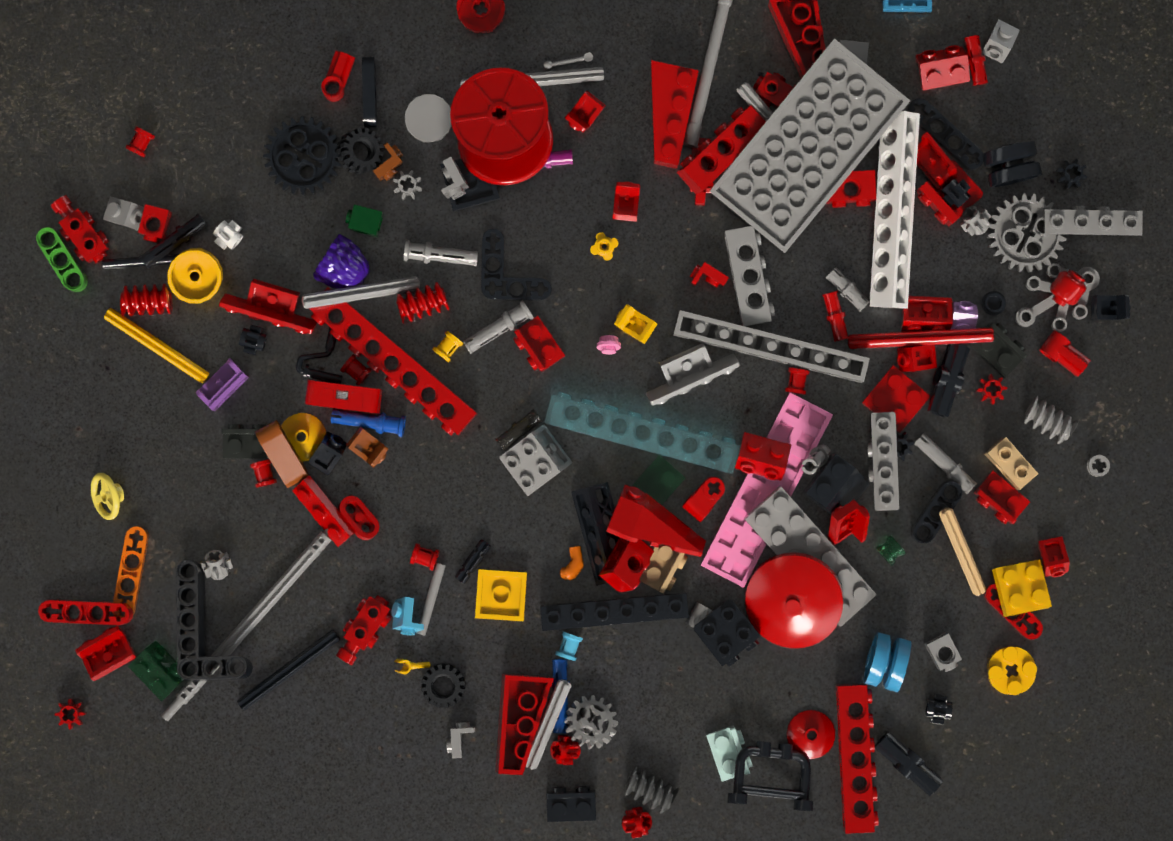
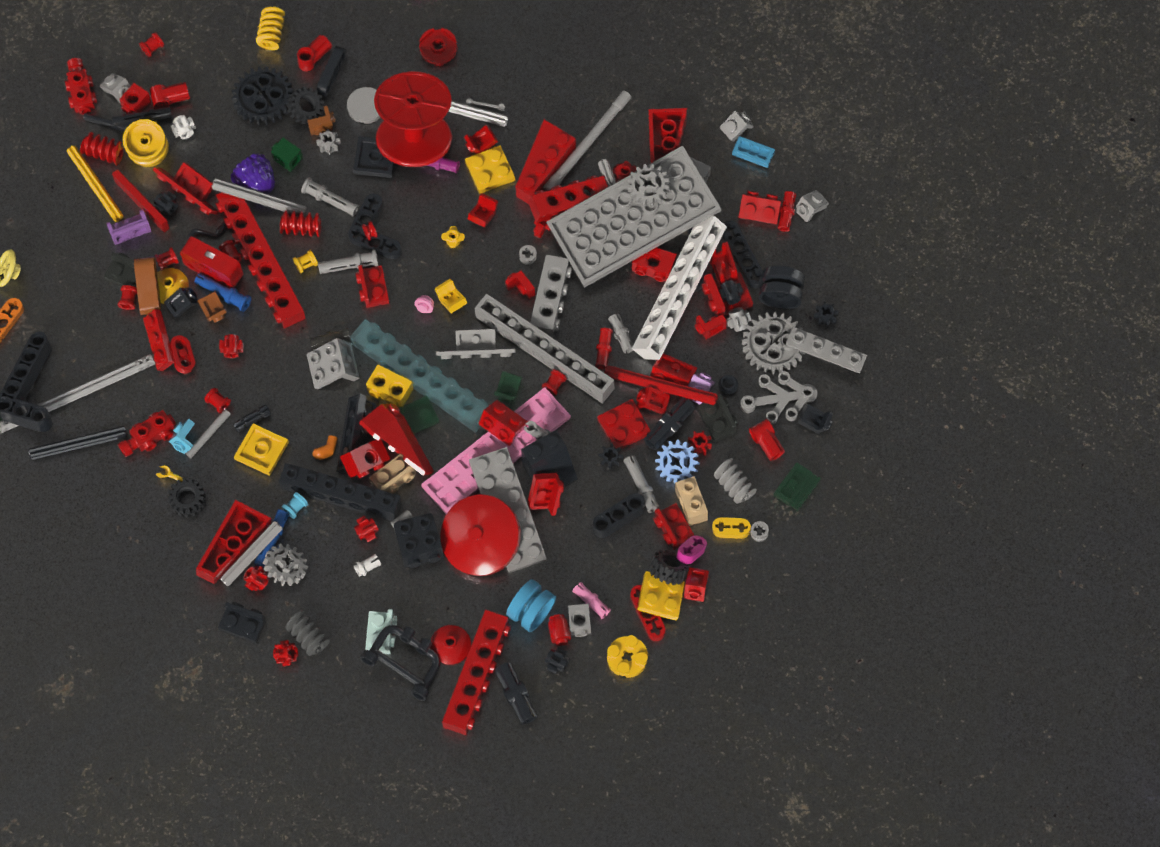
camera: 30 degrees right, 20 degrees down
bright green beam [36,227,88,292] -> none
light grey gear [201,550,233,580] -> none
light grey bracket [441,157,469,200] -> none
light grey bracket [446,722,476,758] -> none
red piece [682,476,725,522] -> none
light grey bracket [868,412,899,511] -> none
clear green wheel [876,535,906,566] -> none
tan axle [939,507,986,596] -> none
red head [1050,269,1087,307] -> none
none -> red tile [112,170,170,233]
none -> red piece [150,82,190,109]
none -> red bush [154,247,179,271]
none -> red gear [219,334,244,358]
none -> yellow piece [256,7,285,50]
none -> red gear [354,516,379,542]
none -> white pin [354,554,381,577]
none -> red bush [362,221,378,241]
none -> yellow brick [366,365,414,408]
none -> yellow plate [465,145,515,194]
none -> clear green bracket [494,371,522,403]
none -> light grey bush [519,245,537,265]
none -> red brick [548,614,572,646]
none -> bright pink pin [572,582,611,619]
none -> light grey gear [627,164,670,207]
none -> black tyre [649,550,689,585]
none -> light blue gear [655,440,700,483]
none -> dark pink beam [676,535,707,564]
none -> red bracket [695,314,727,339]
none -> yellow beam [712,517,751,539]
none -> clear green plate [773,462,821,512]

